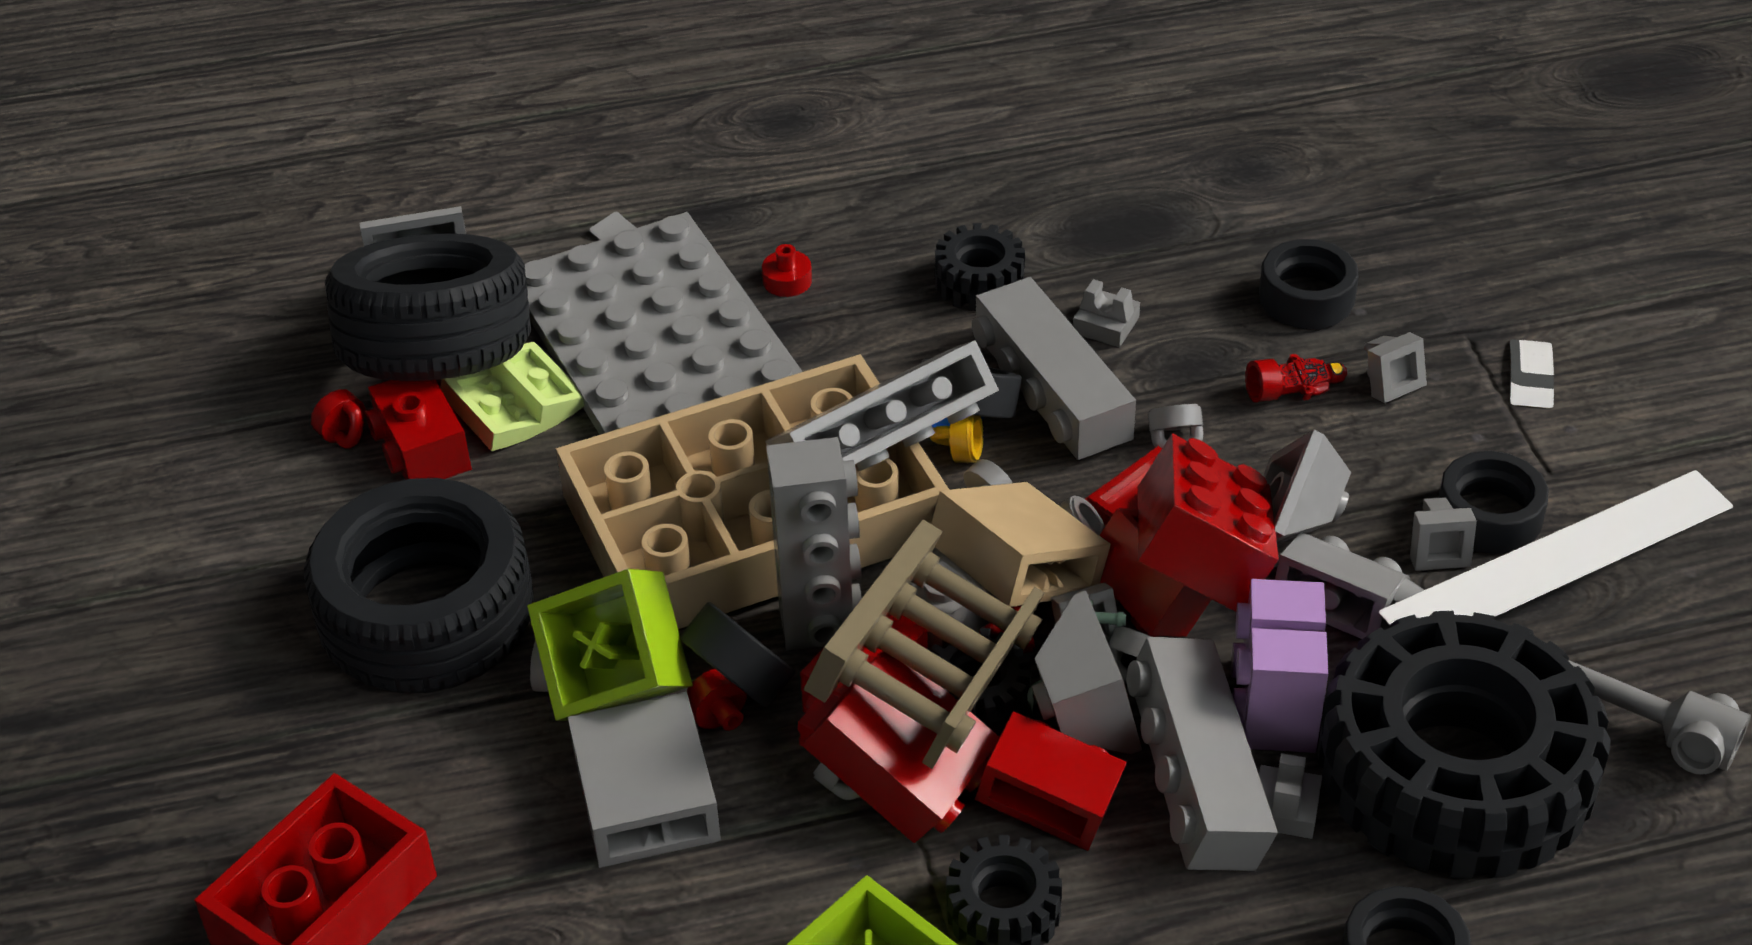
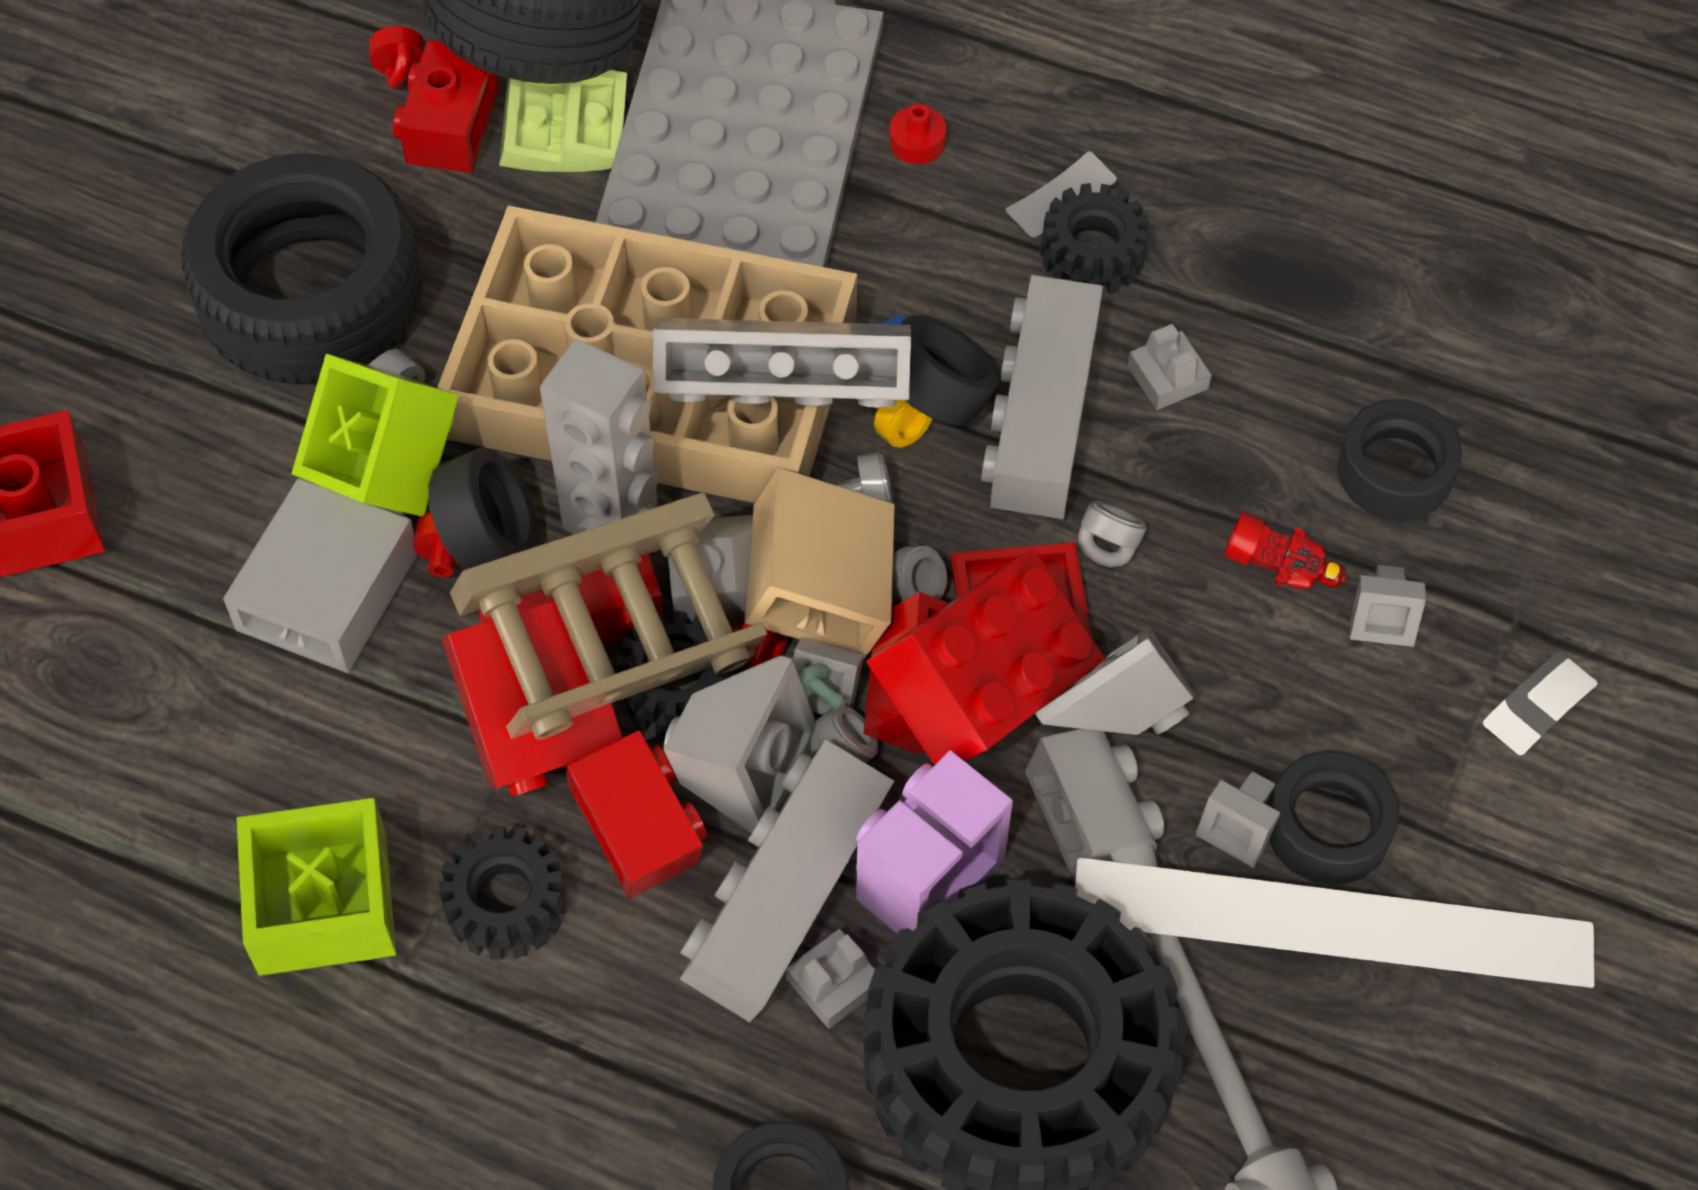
camera: 35 degrees right, 15 degrees up
none -> light grey sticker [1006,151,1117,238]

